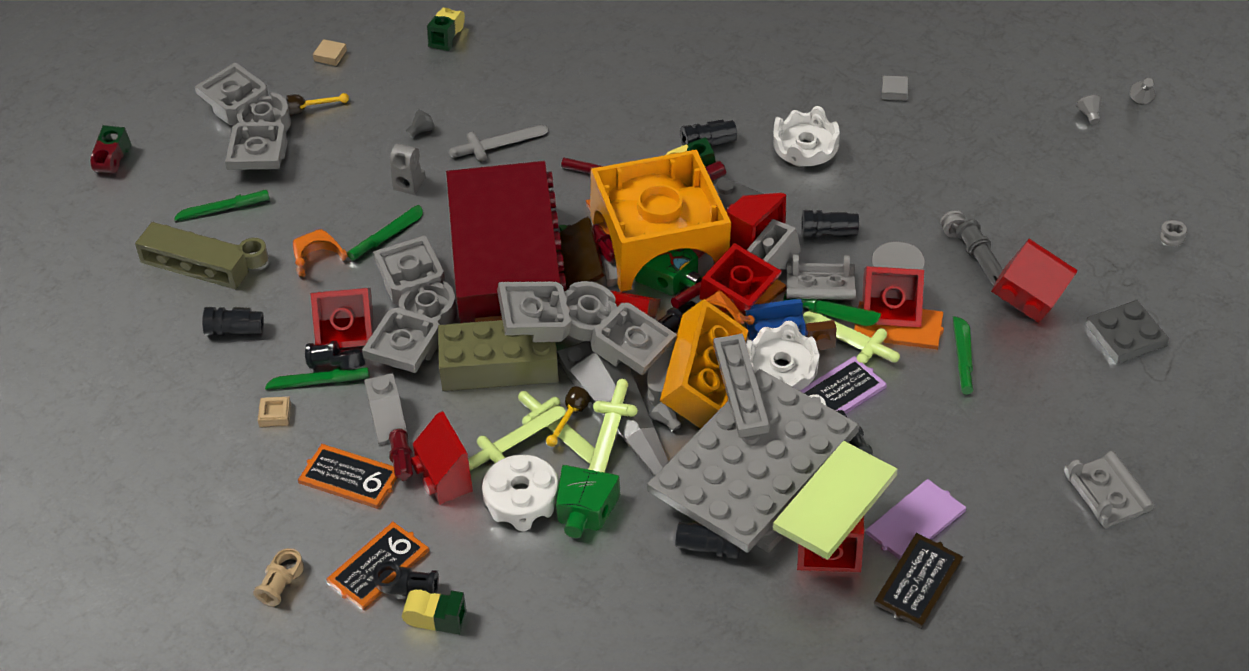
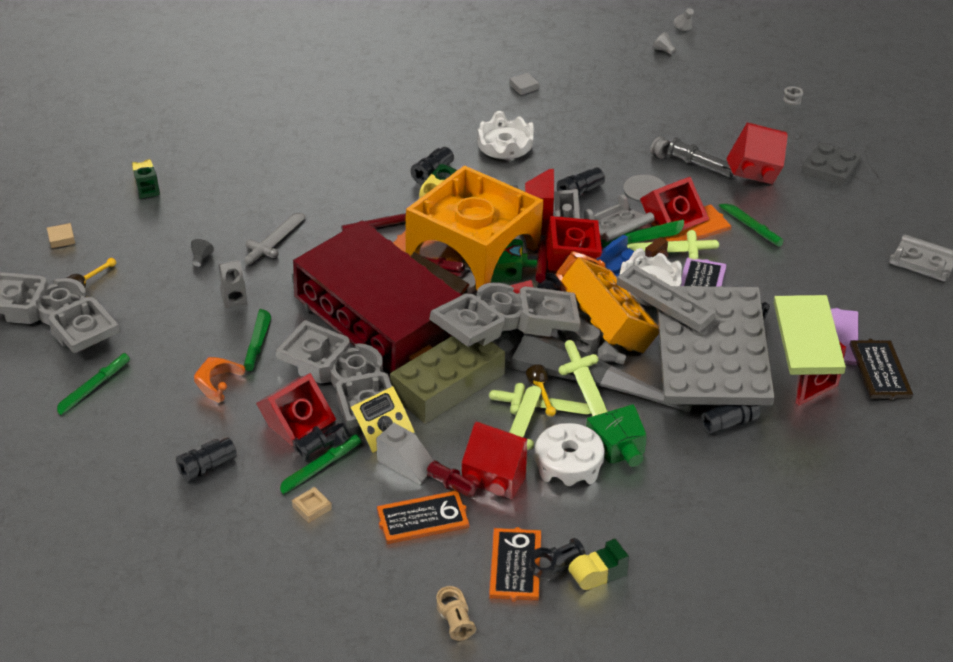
camera: 40 degrees left, 5 degrees down
olive hinge [135,222,268,290] -> none
none -> sticker [351,386,414,453]

